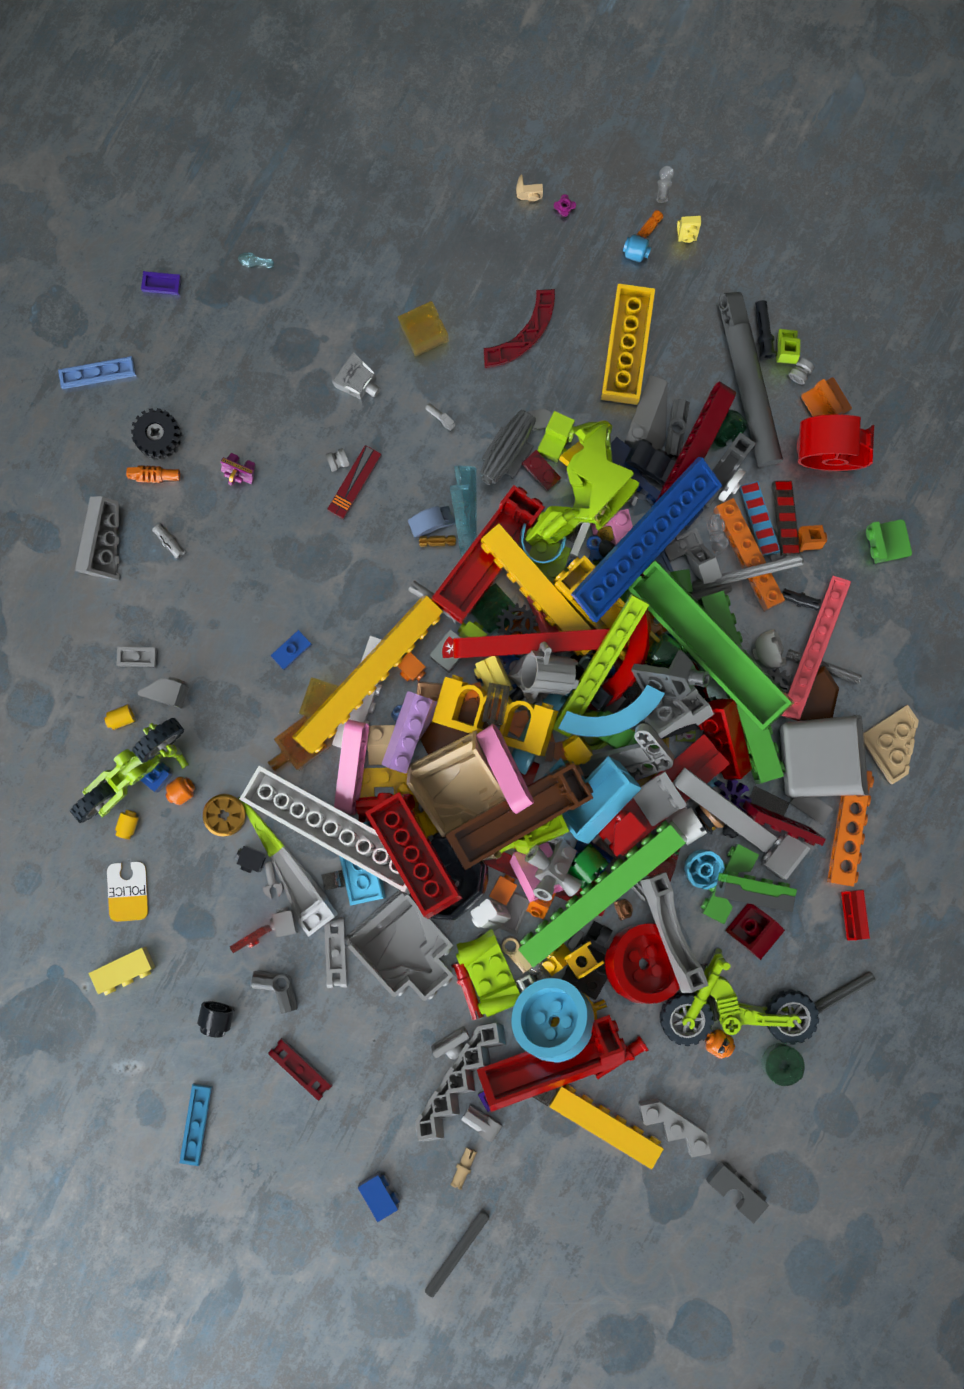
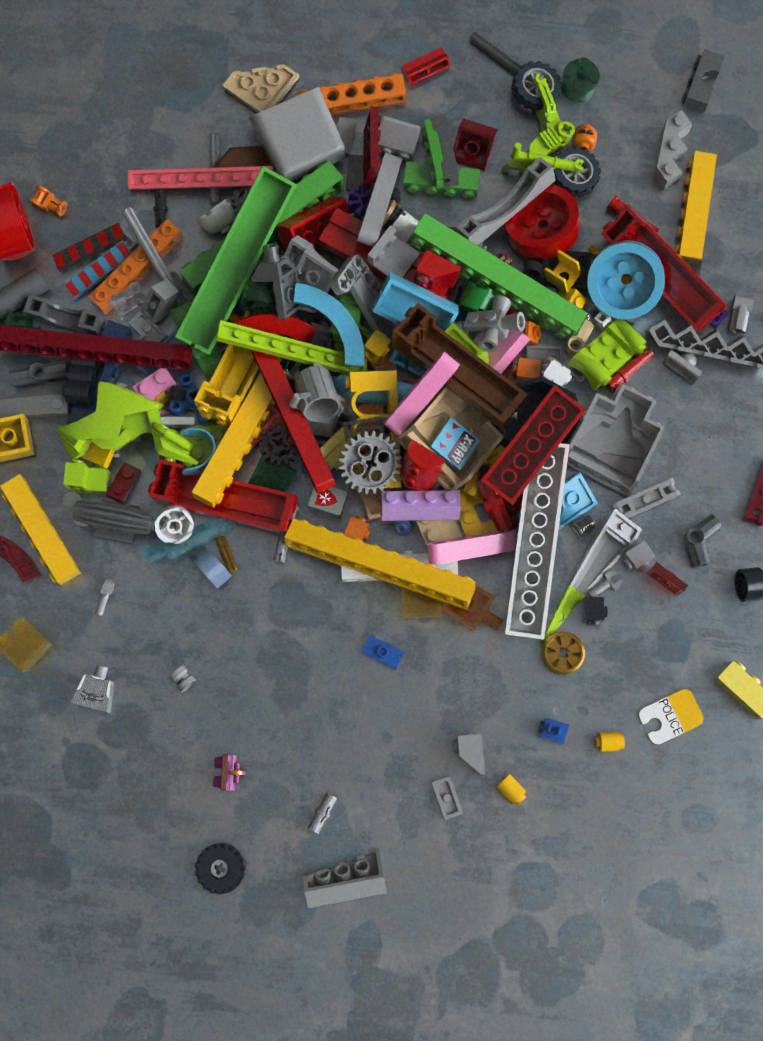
camera: 115 degrees left, 5 degrees down
medium blue tile [58,356,136,389] -> none
piece [70,718,189,823] -> none
orange hinge [126,465,181,483] -> none
dark purple tile [141,271,182,295] -> none
orange head [165,776,195,805] -> none
clear light blue piece [238,252,274,268] -> none
dark red tile [327,445,382,520] -> none
lime brick [457,621,488,638] -> none
blue plate [571,457,722,623] -> none
medium azure cylinder [684,849,725,889] -> none
white plate [718,468,746,503] -> none
orange brick [795,525,827,552] -> none
bright green bracket [866,520,912,564] -> none
none -> yellow brick [0,474,81,585]
none -> orange connector [27,185,68,217]
none -> white cylinder [155,505,194,544]
none -> light grey gear [338,430,402,494]
none -> red brick [399,439,445,491]
none -> medium azure tile [429,417,480,471]

